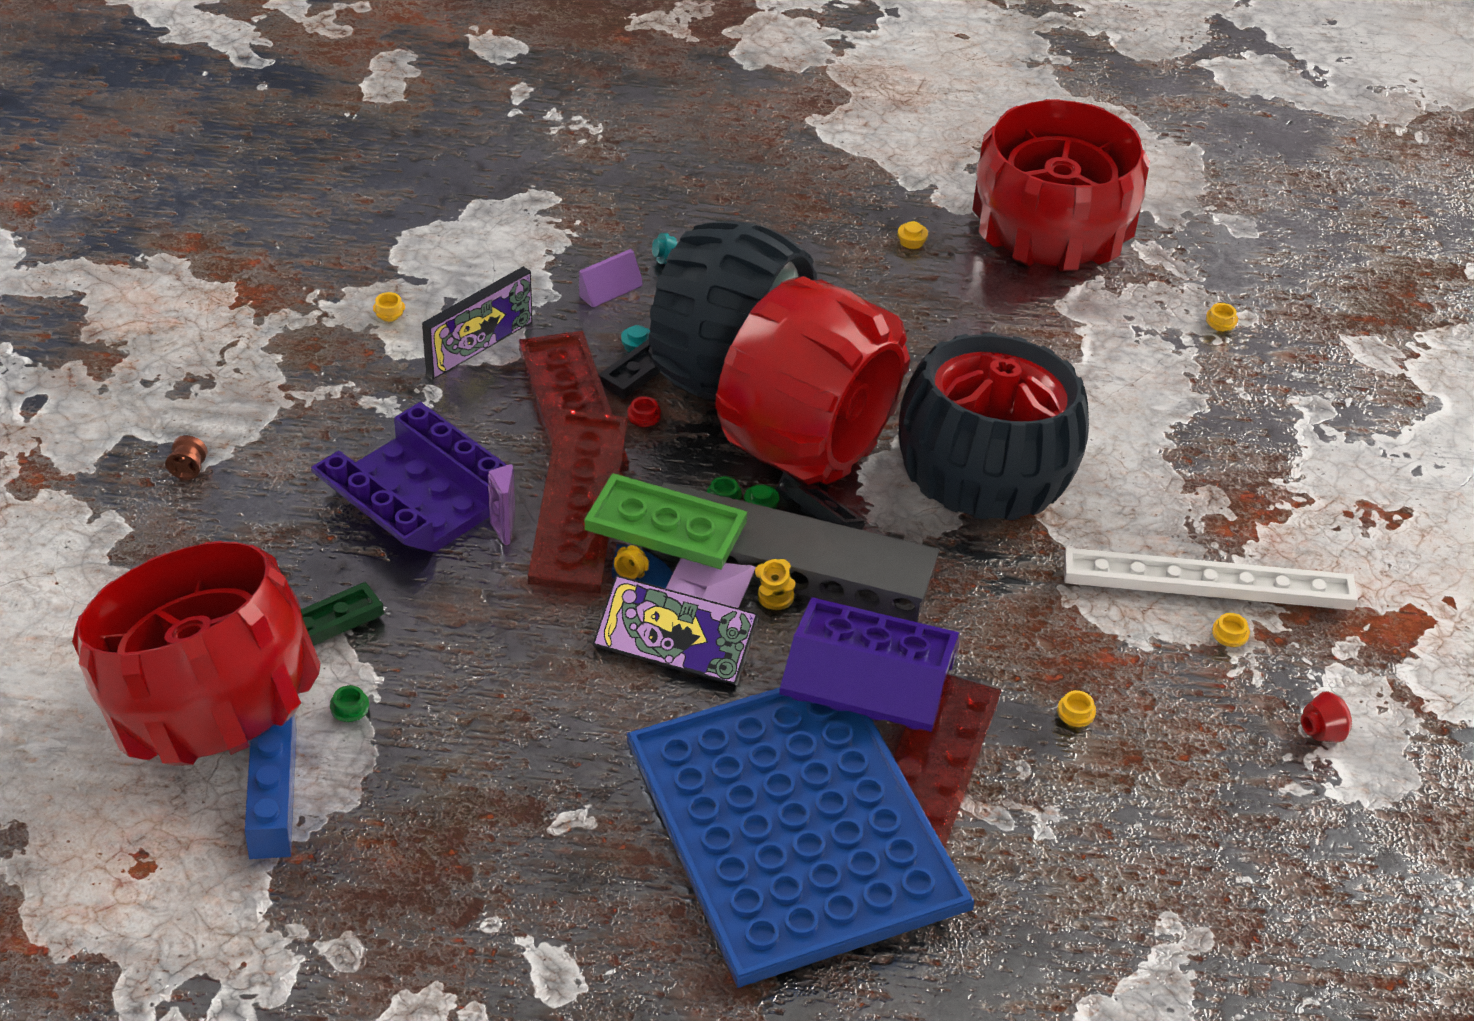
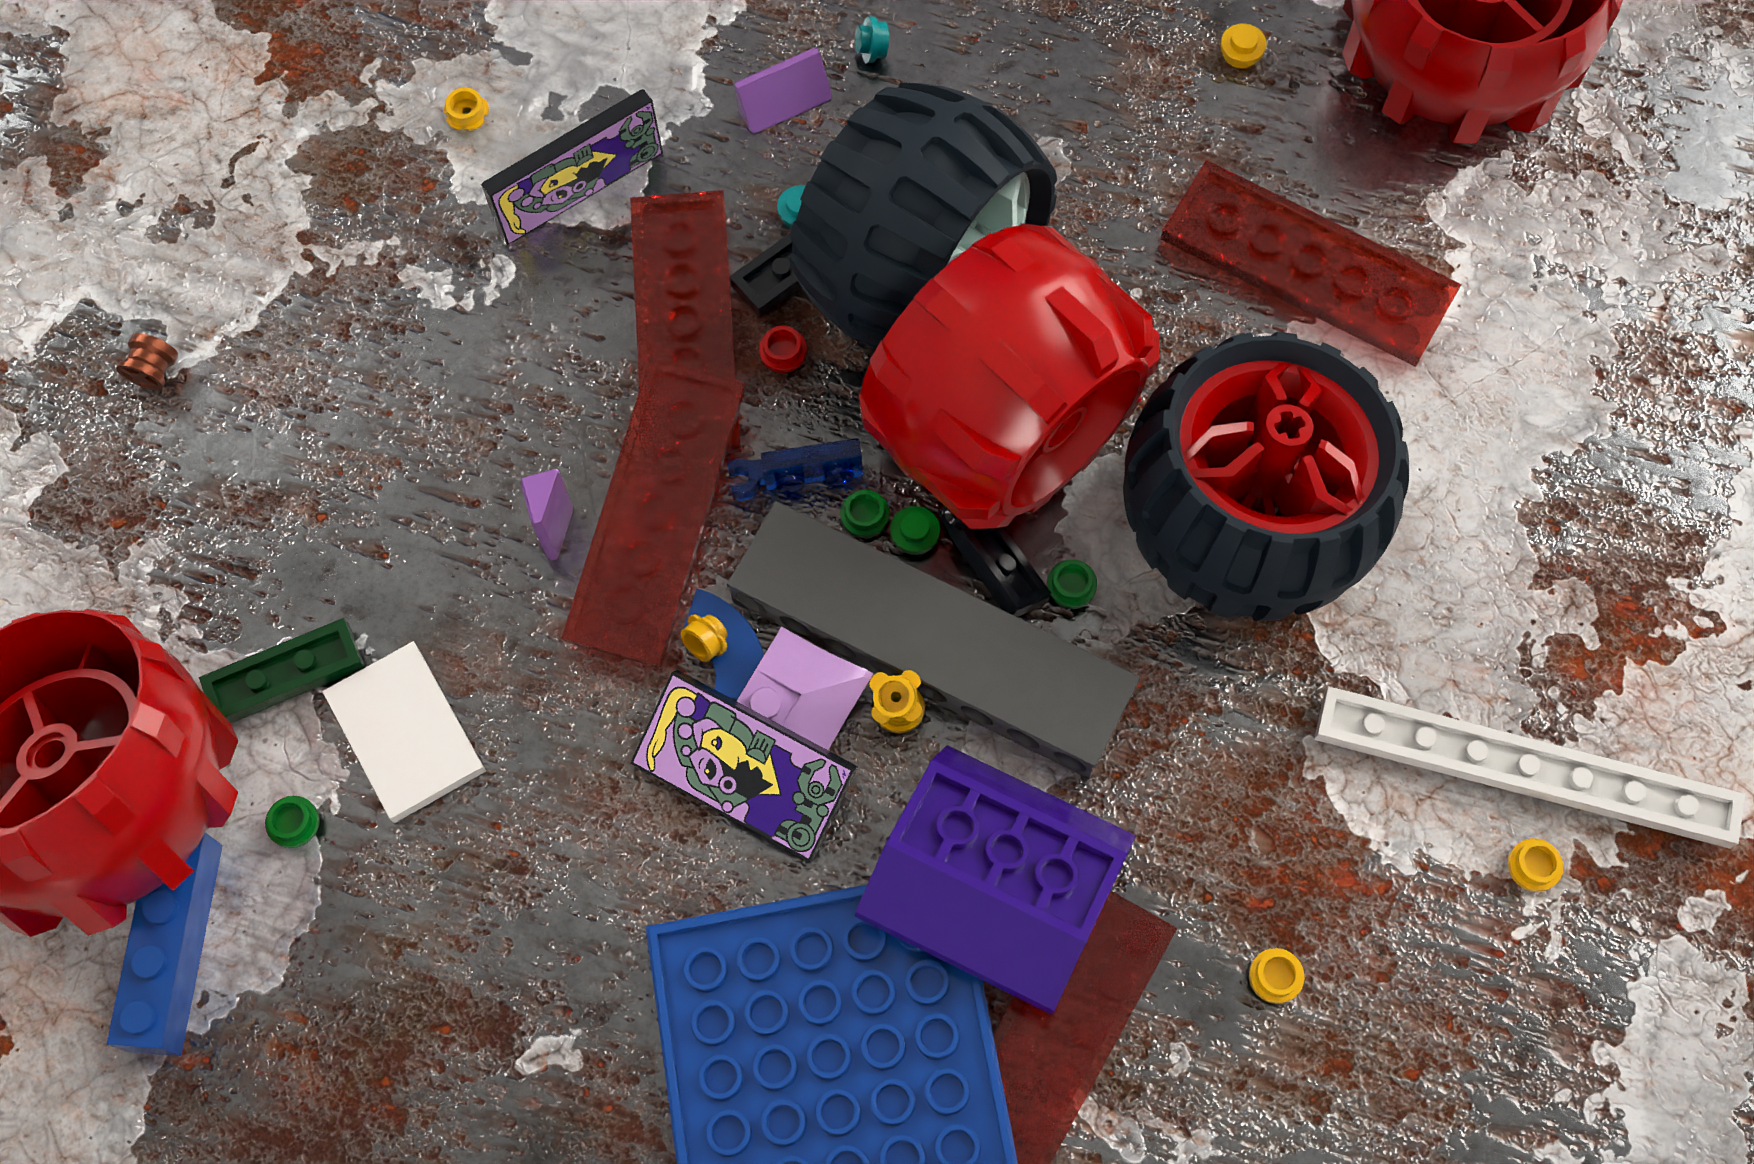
camera: 15 degrees right, 25 degrees up
dark purple slope [311,402,507,552] -> none
bright green plate [585,473,747,570] -> none
yellow plate [1206,303,1238,332] -> none
red cone [1301,691,1352,743] -> none
none -> white tile [322,641,486,823]
none -> clear blue plate [727,438,863,501]
none -> green plate [1047,559,1097,609]
none -> clear red plate [1160,160,1462,367]

